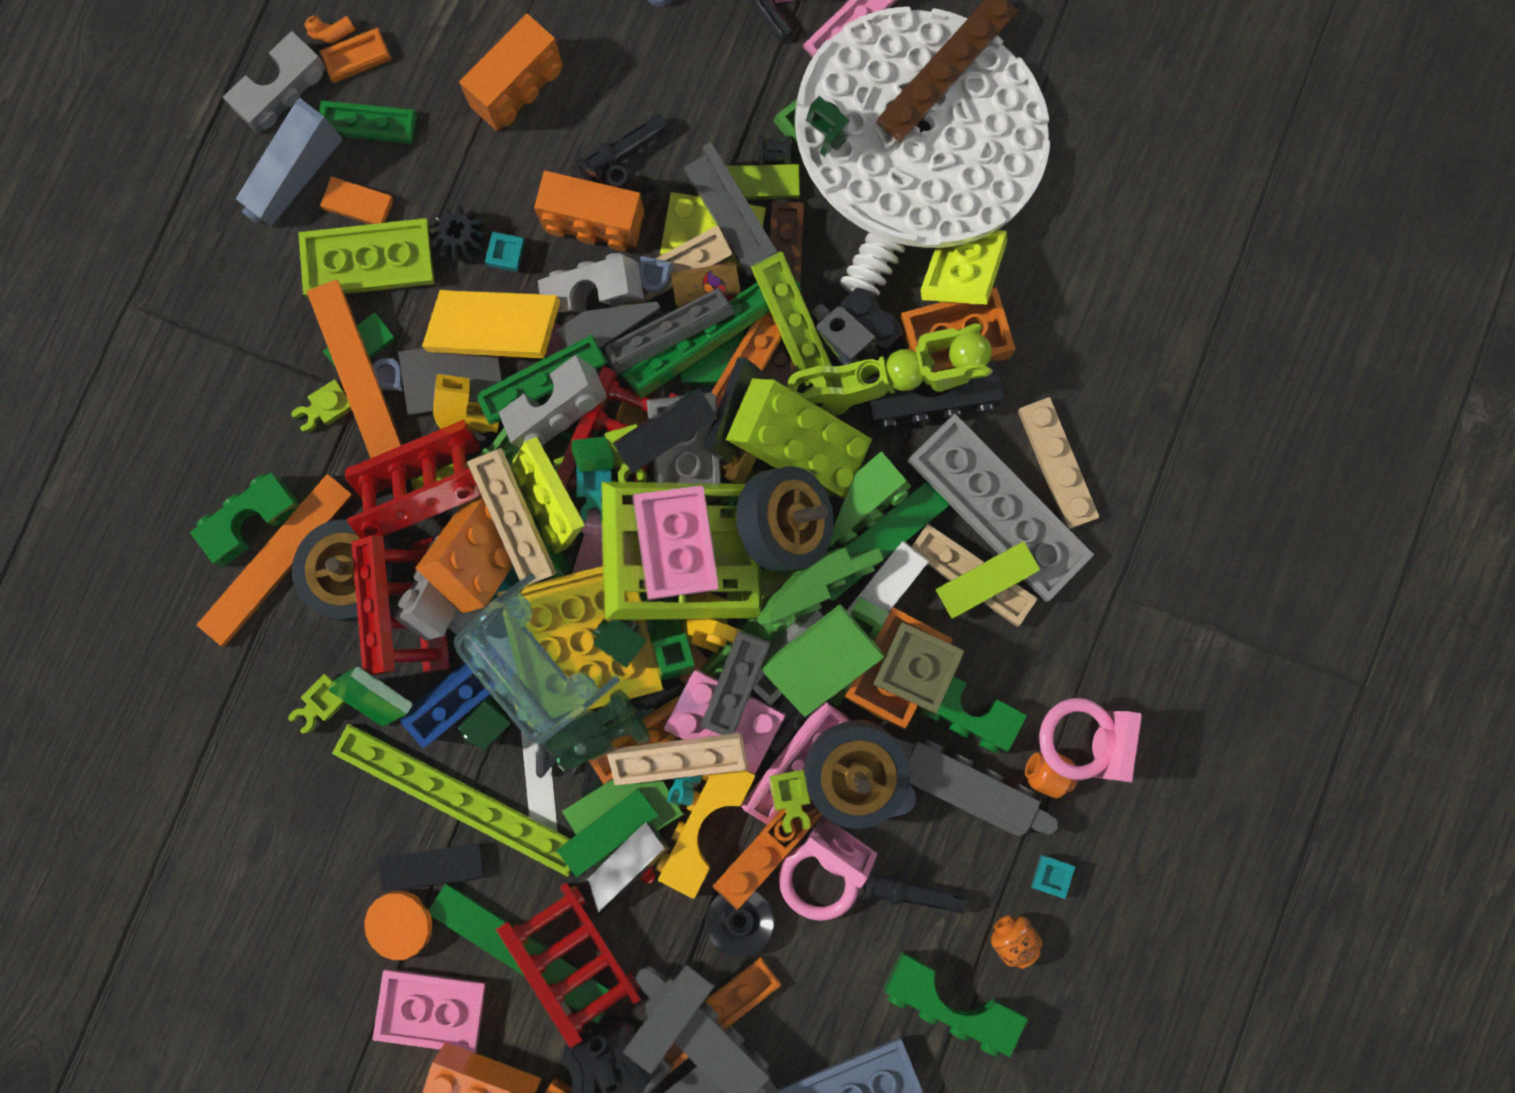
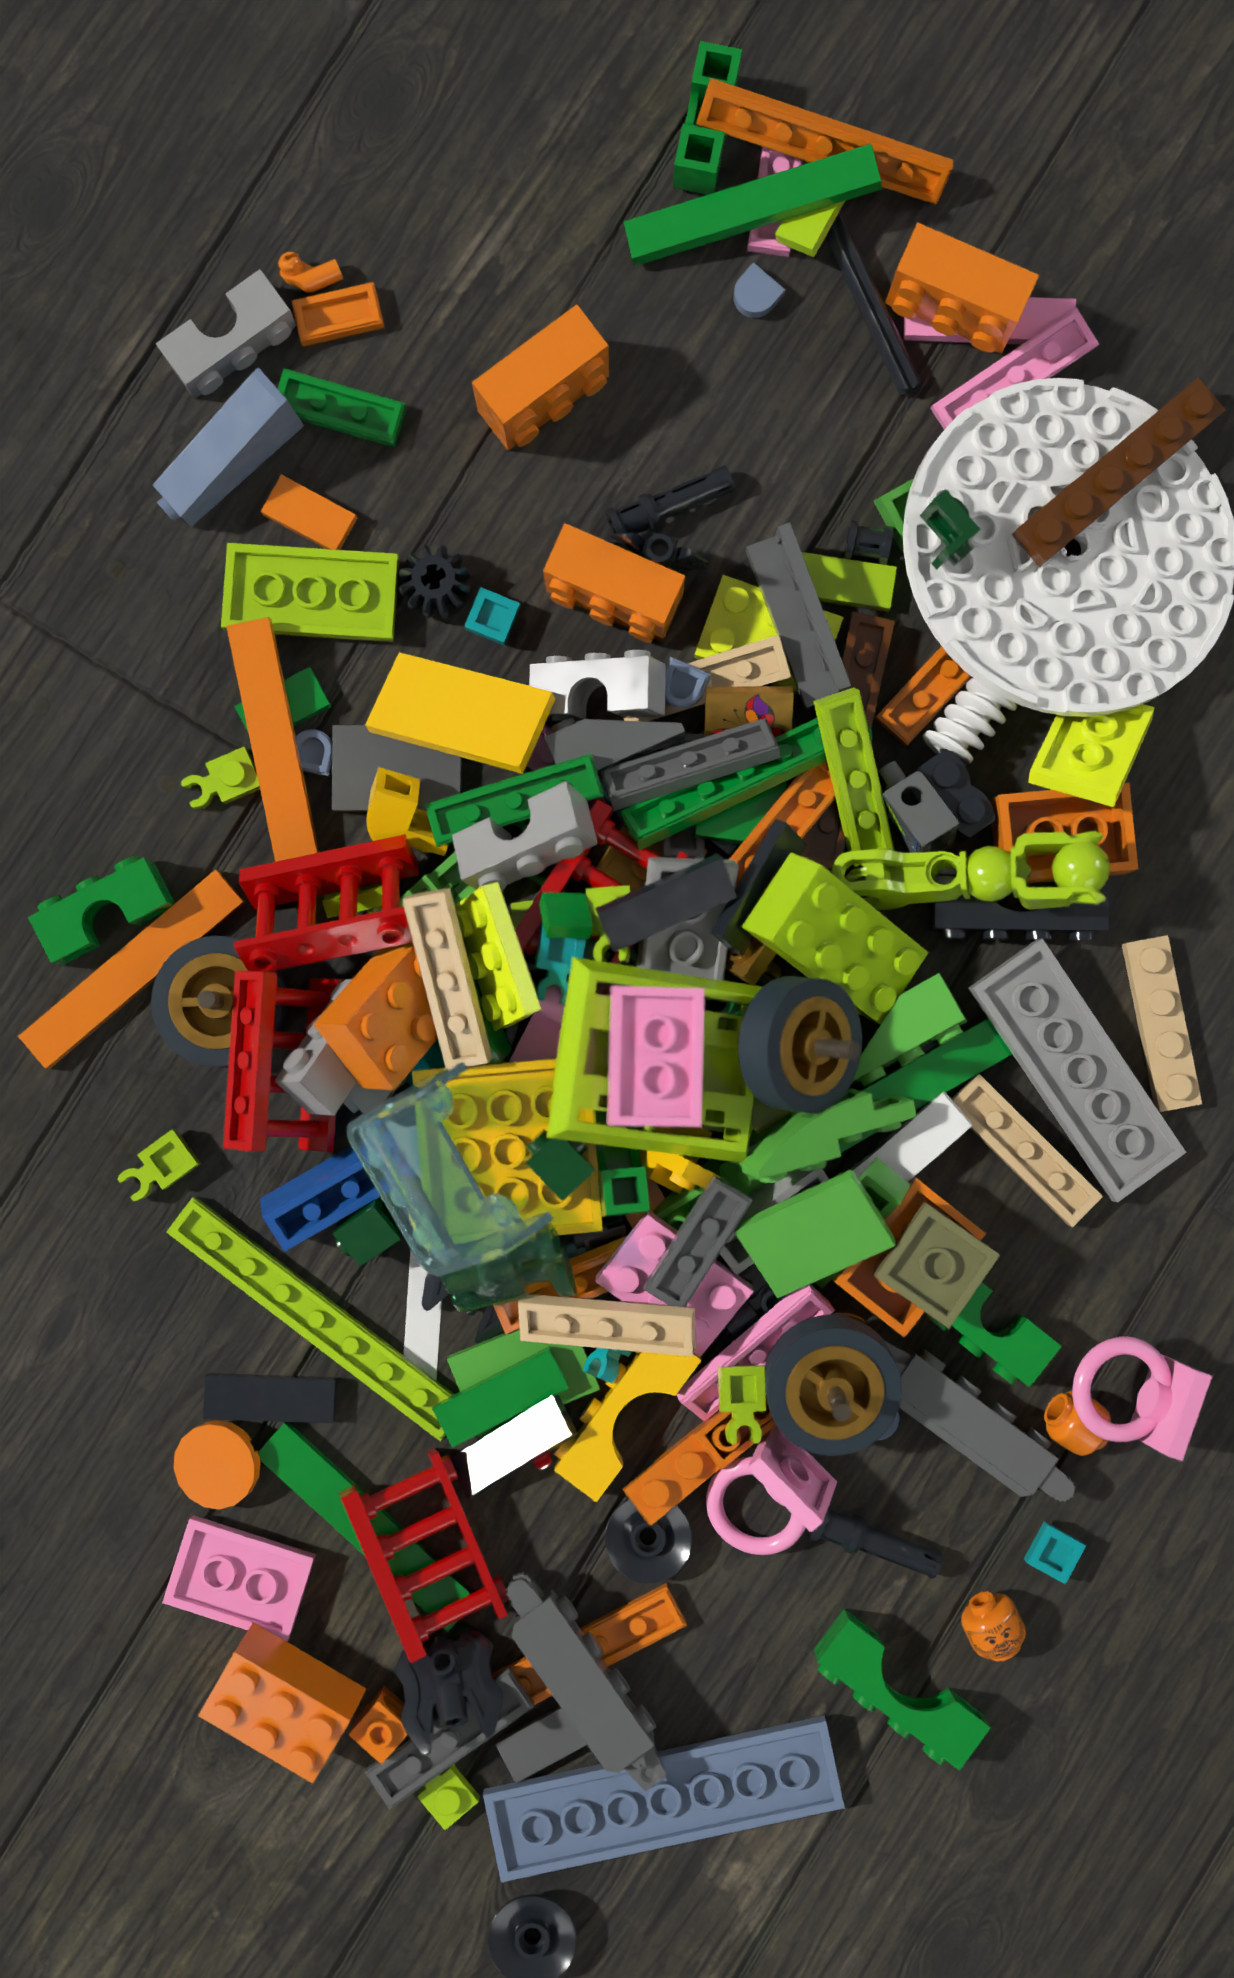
camera: 10 degrees right, 5 degrees up
green tile [327,667,413,727] -> none
dark grey tile [623,964,715,1074] -> none
lime tile [935,541,1040,619] -> none
none -> orange tile [875,646,971,747]

